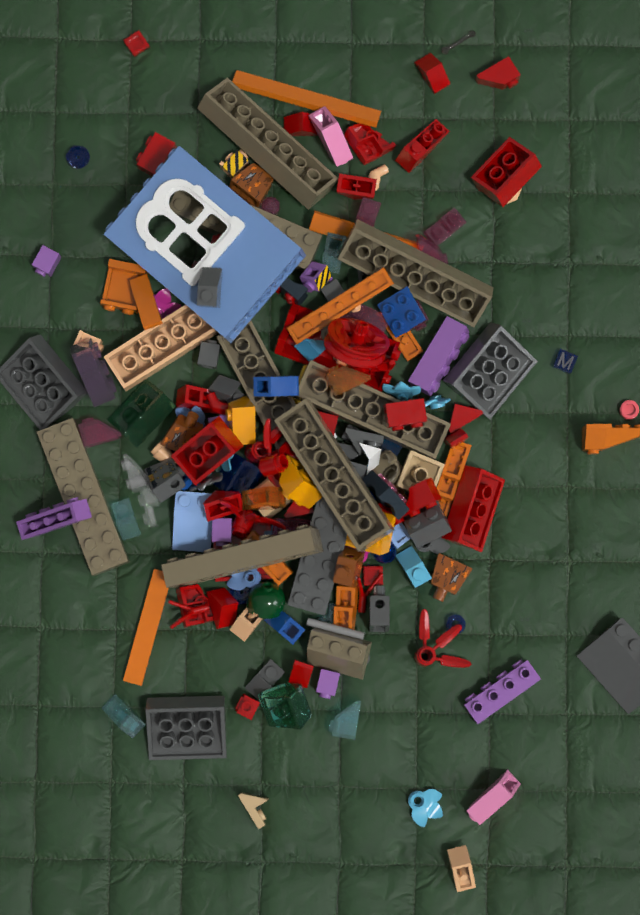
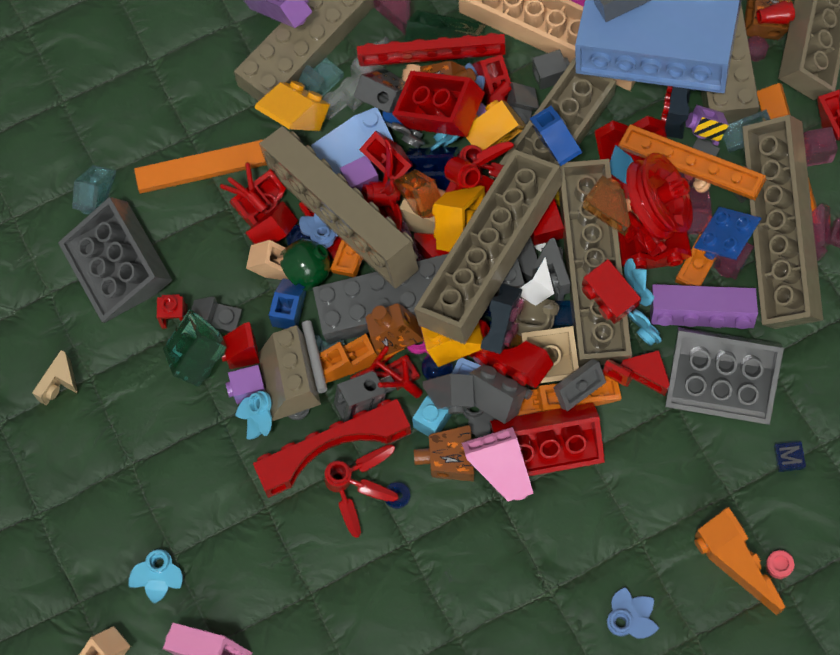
camera: 65 degrees right, 15 degrees down
clear light blue slope [329,700,361,740] -> none
medium lavender brick [463,659,541,724] -> none
none -> medium azure plate [235,391,272,440]
none -> red arch [253,399,411,498]
none -> light orange slope [255,80,330,131]
none -> red plate [357,33,506,67]
none -> red plant [375,357,422,398]
none -> dark grey slope [423,374,474,414]
none -> bright pink slope [462,427,534,501]
none -> dark grey plate [553,359,606,411]
none -> medium blue plate [607,588,658,639]
none -> red cone [756,0,795,24]

